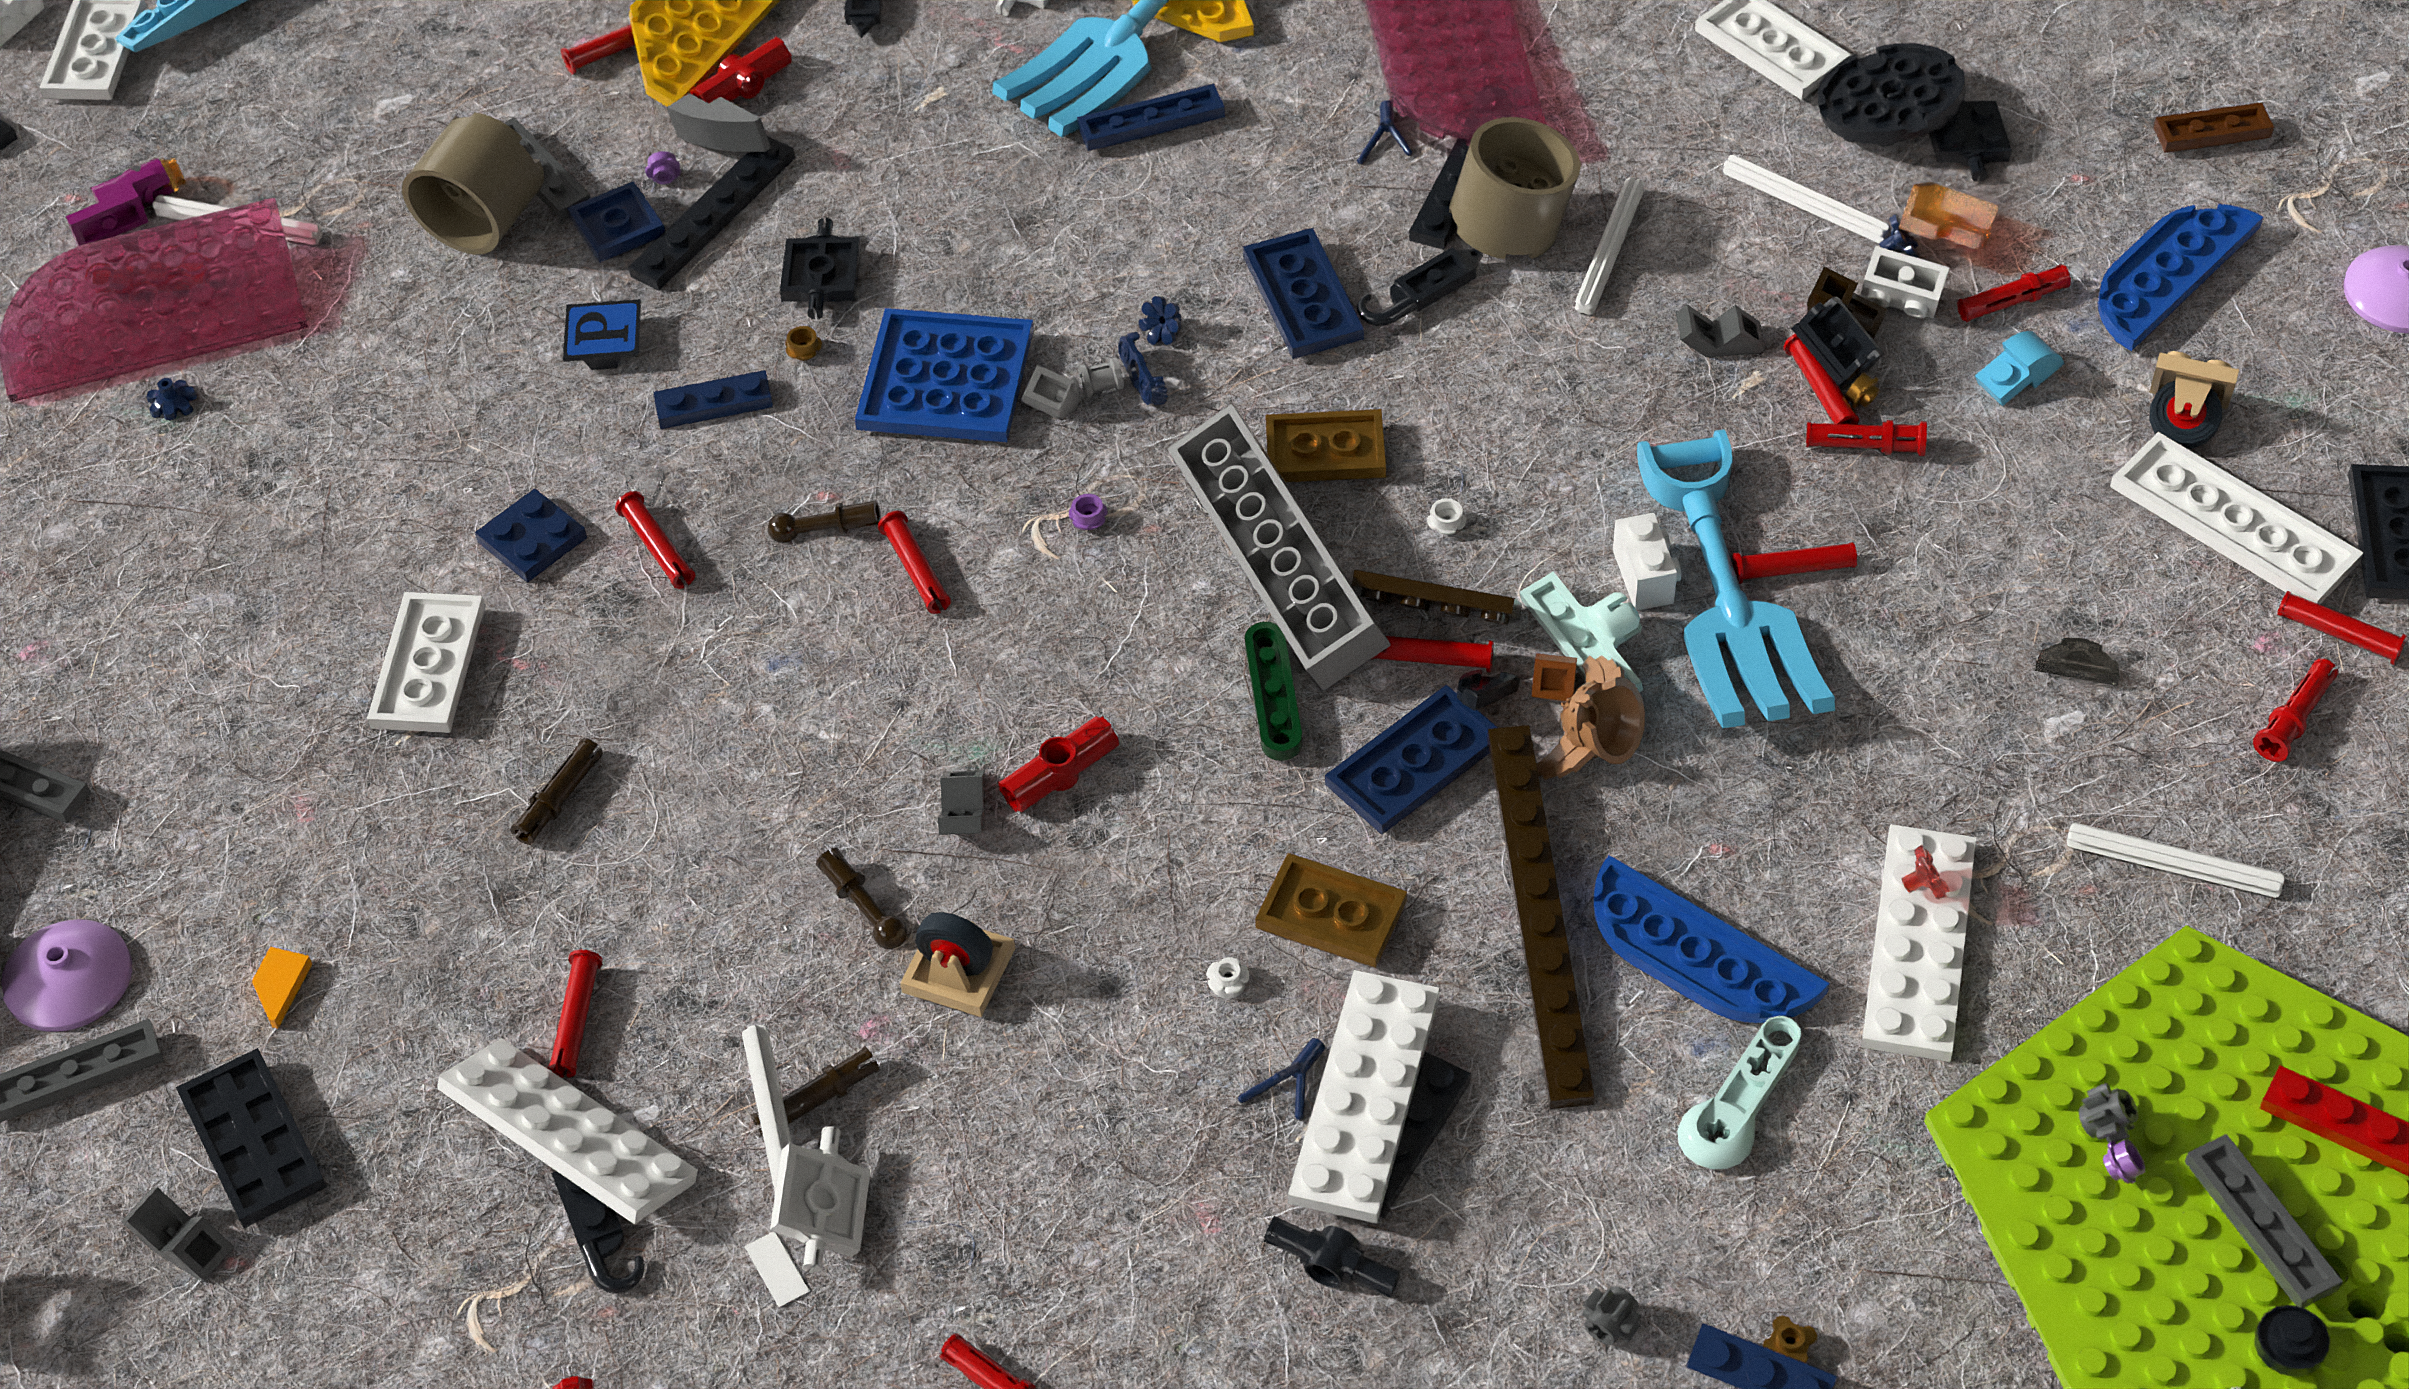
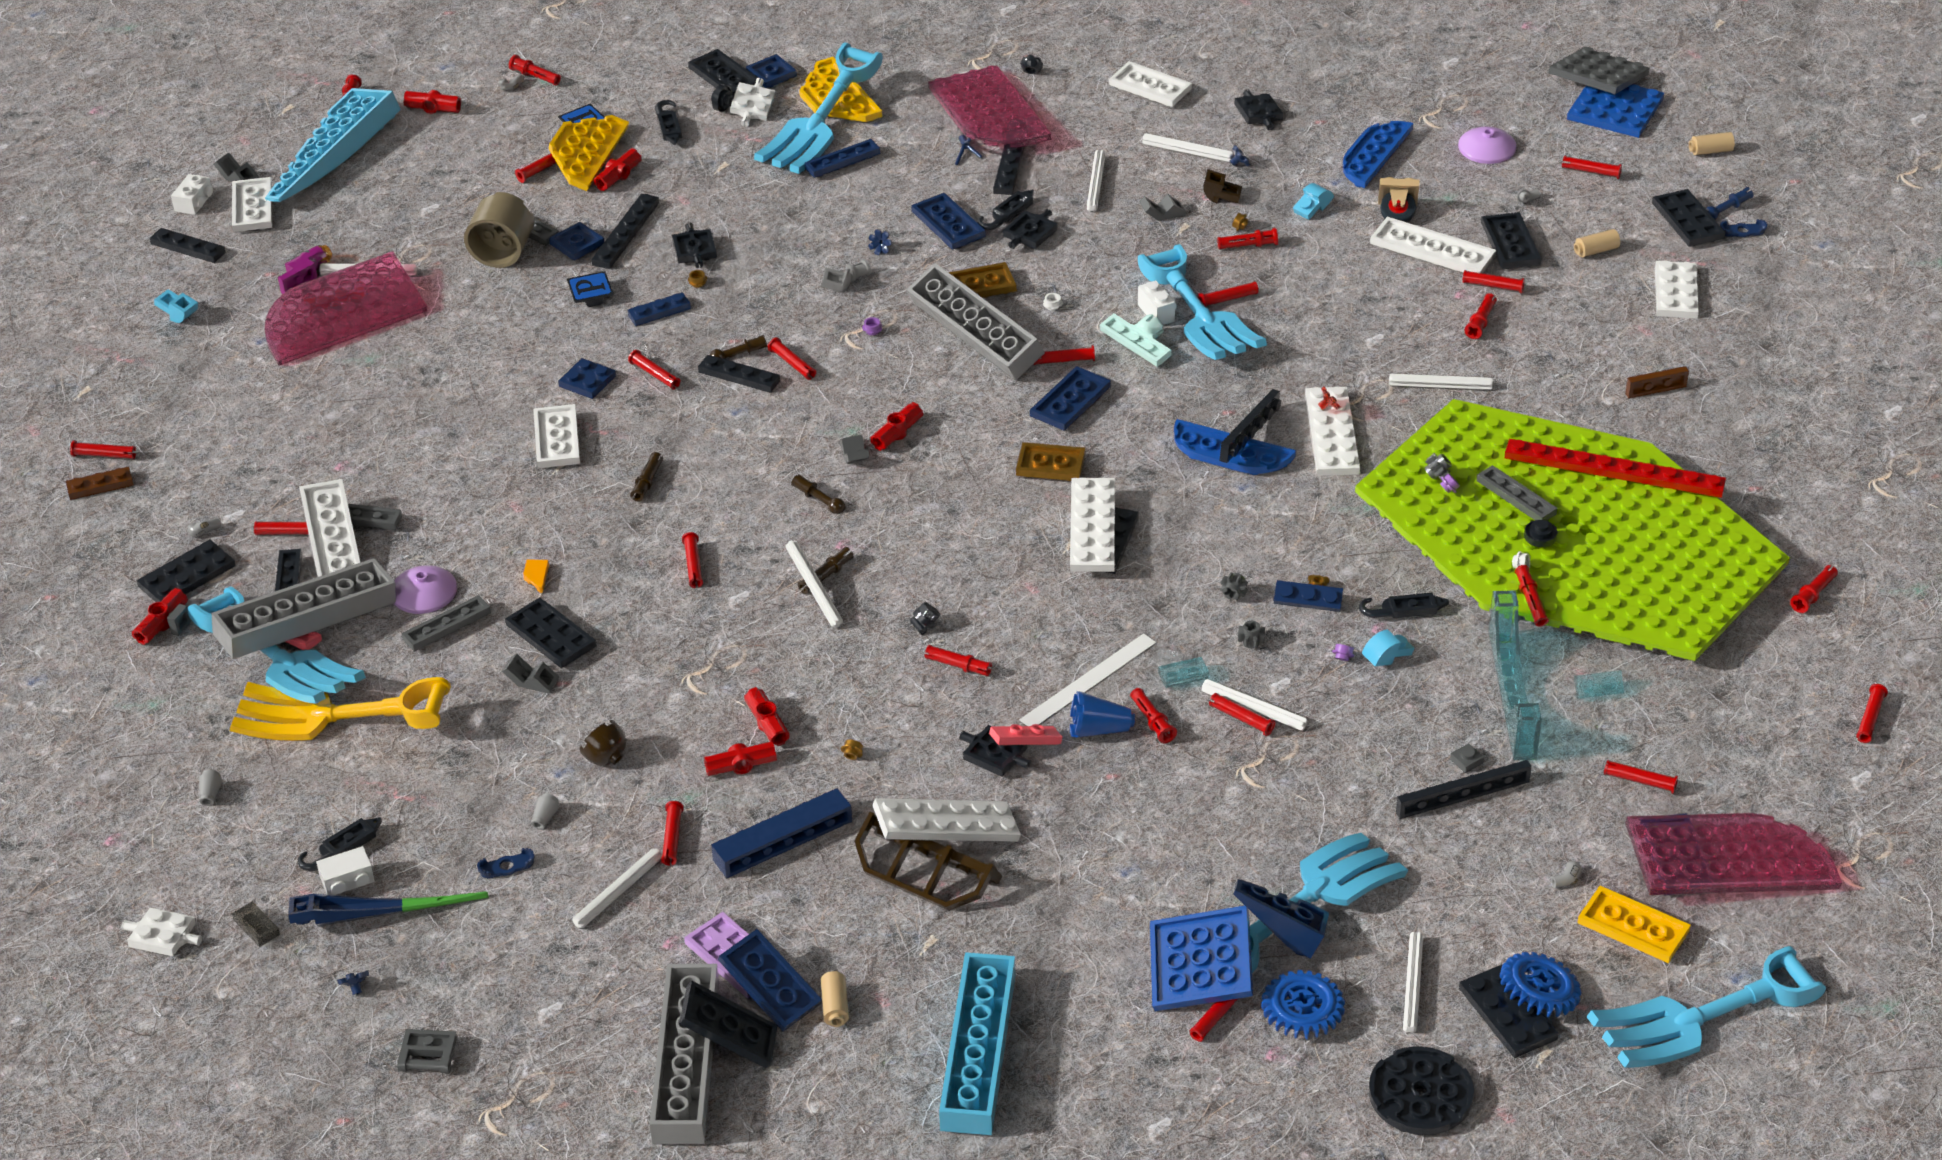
camera: 15 degrees left, 10 degrees down
dark blue plant [147,378,197,421] -> none
white plate [437,1038,698,1224] -> none
black plate [551,1171,645,1294] -> none
medium lavender plate [645,151,681,184] -> none
dark grey slope [667,93,771,152] -> none
white sticker [744,1232,810,1307] -> none
white plate [770,1127,871,1273] -> none
blue plate [855,308,1034,443] -> none
plate [900,912,1015,1017] -> none
dark blue piece [1118,332,1168,405] -> none
white plate [1207,957,1250,999] -> none
dark blue plant [1238,1038,1325,1120] -> none
dark green plate [1244,622,1302,761] -> none
black pin [1264,1216,1401,1298] -> none
dark brown plate [1351,570,1522,625] -> none
dark tan brick [1449,117,1581,259] -> none
black plate [1457,670,1521,711] -> none
dark brown plate [1487,725,1595,1109] -> none
dark orange tile [1531,653,1578,701] -> none
medium nougat helmet [1536,655,1645,780] -> none
light aqua beam [1677,1016,1801,1169] -> none
red pin [1783,334,1859,425] -> none
black hinge [1791,296,1885,386] -> none
black plate [1818,43,1966,147] -> none
white brick [1860,246,1949,319] -> none
clear orange panel [1898,181,1999,250] -> none
red pin [1957,264,2071,322] -> none
clear smoke plate [2034,637,2120,686] -> none
reddish brown plate [2153,102,2274,153] -> none
none -> black plate [698,355,780,393]
none -> black piece [910,602,941,635]
none -> black plate [1003,209,1058,249]
none -> black plate [1219,389,1281,463]

